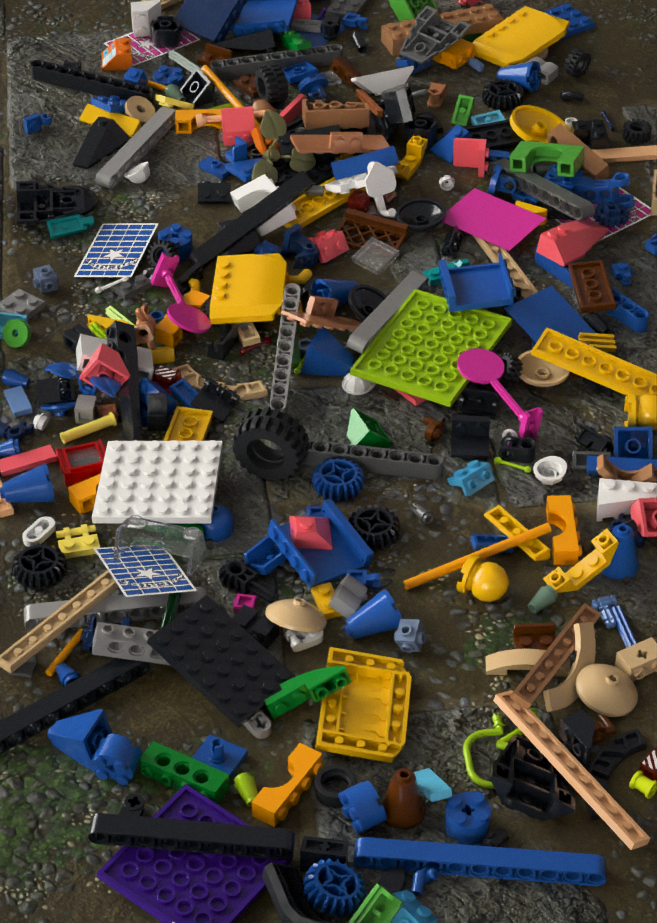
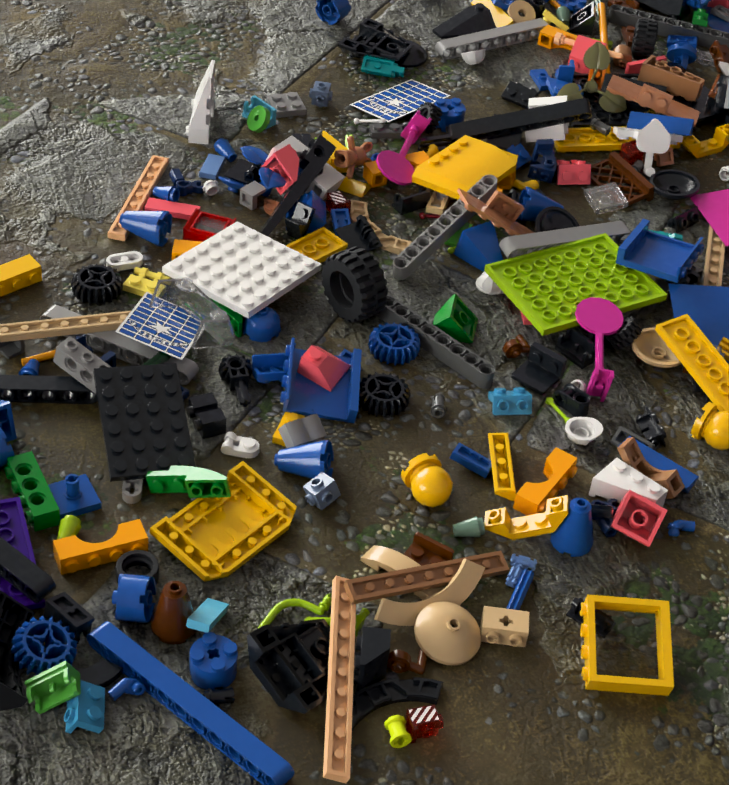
camera: 30 degrees right, 0 degrees up
light yellow pin [60,412,117,444] -> none
dark pink tile [233,593,257,613] -> none
tan dish [265,598,327,632] -> none
blue plate [346,569,381,590] -> none
light orange piece [403,523,552,590] -> none
blue slope [614,427,653,459] -> none

